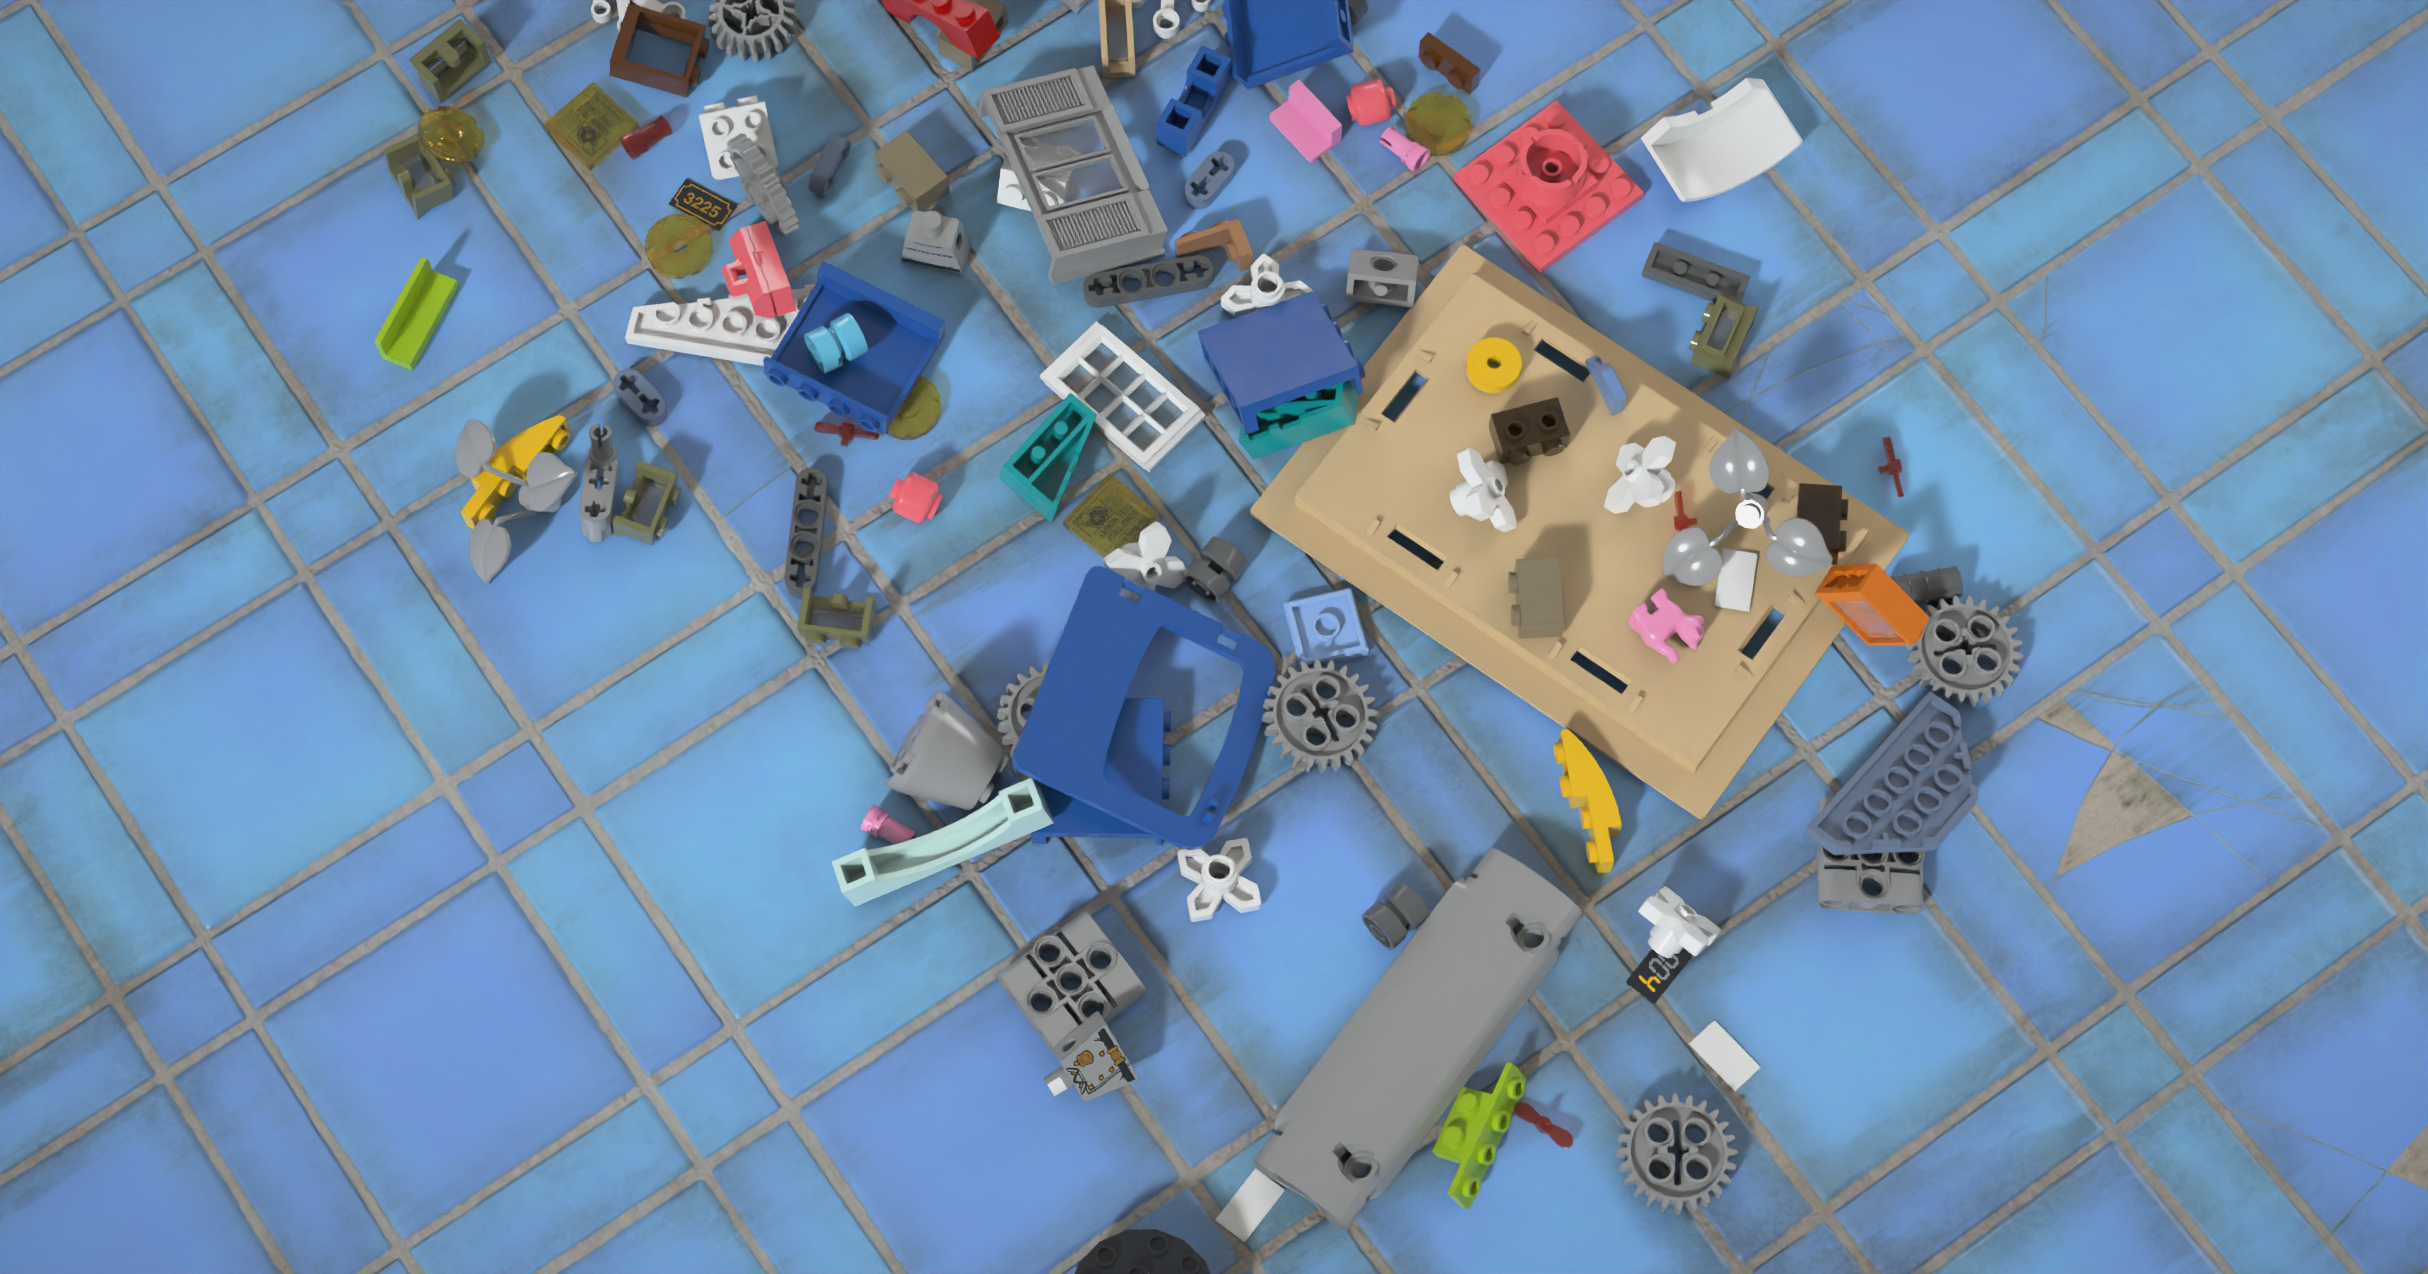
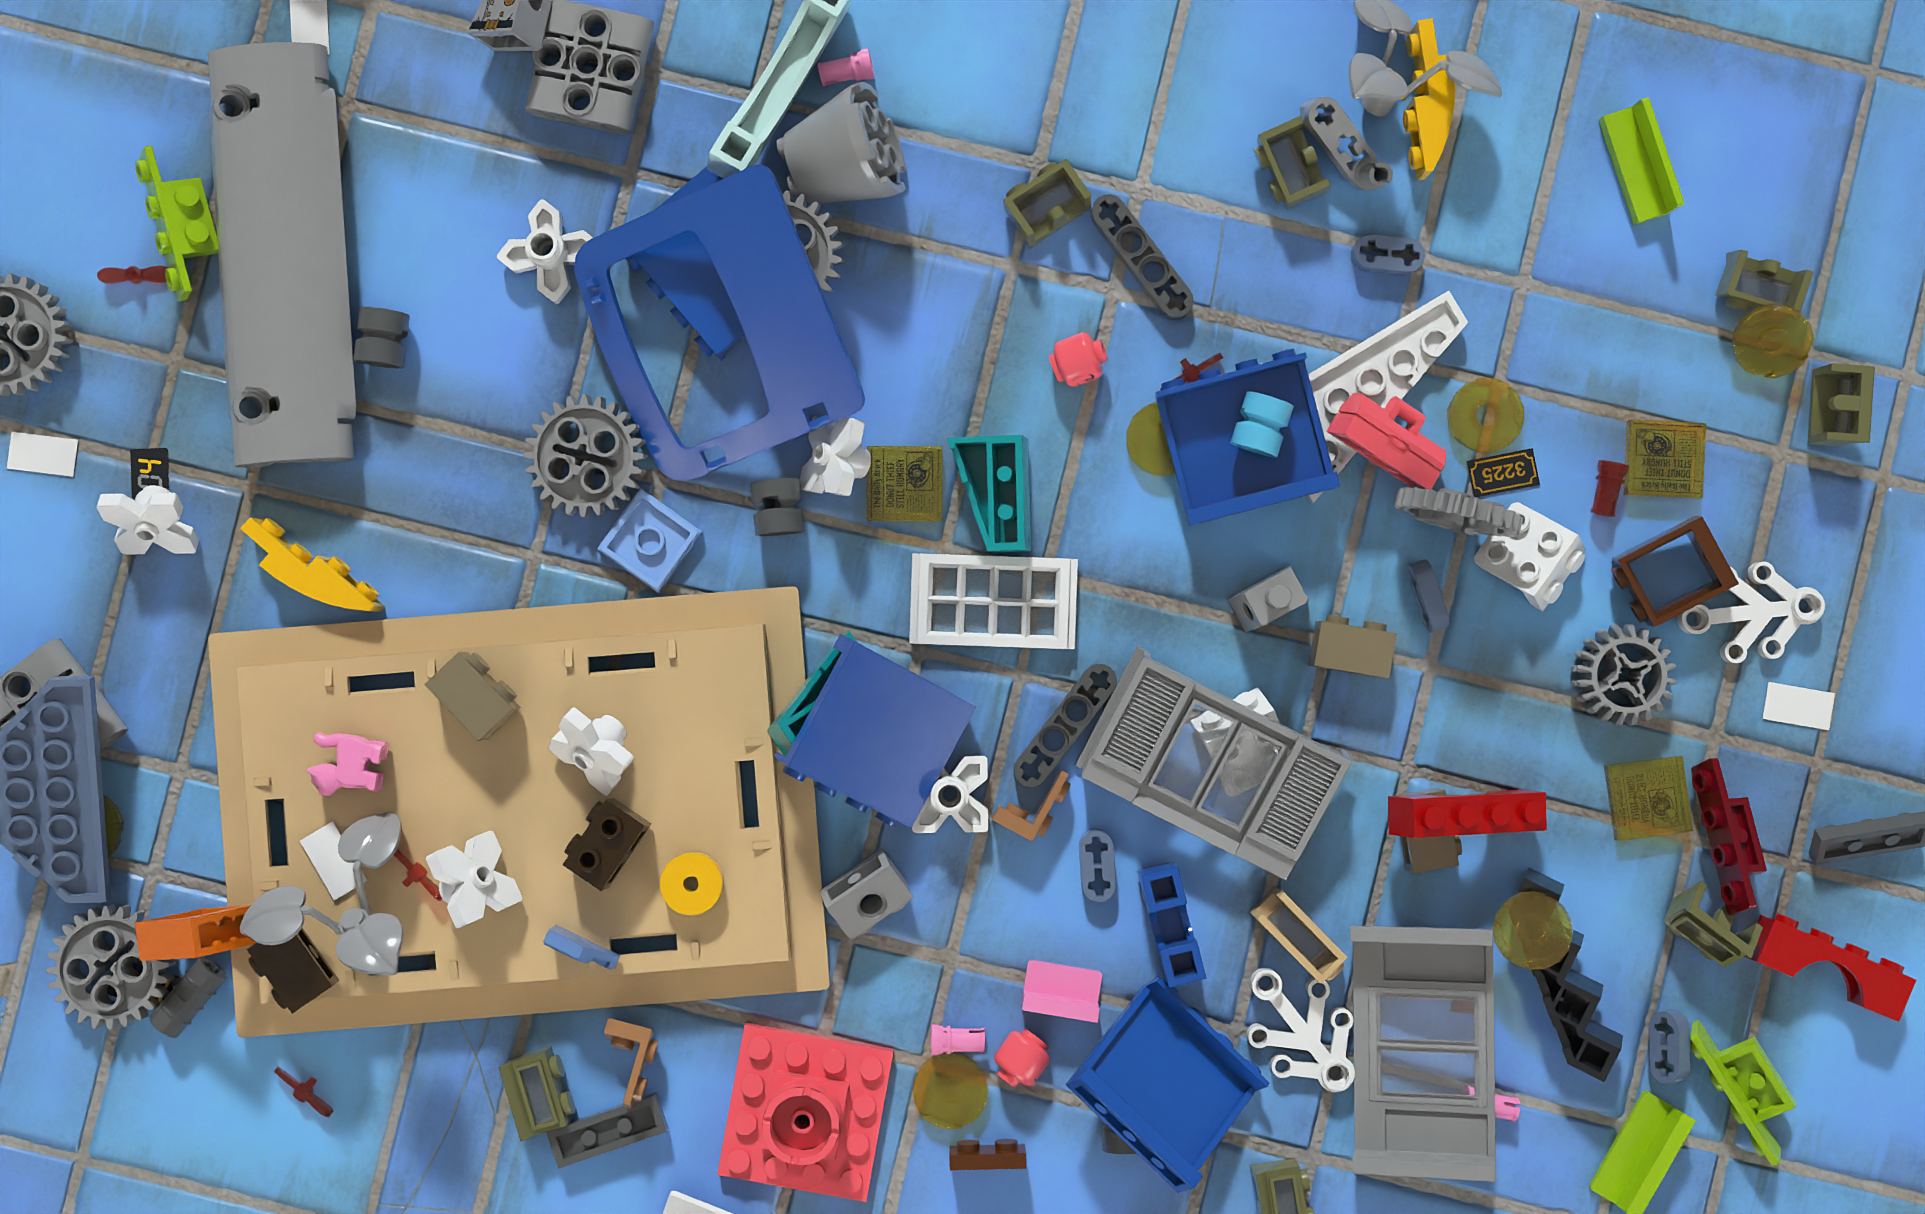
camera: 140 degrees right, 20 degrees up
none -> medium nougat bracket [603,1018,659,1109]

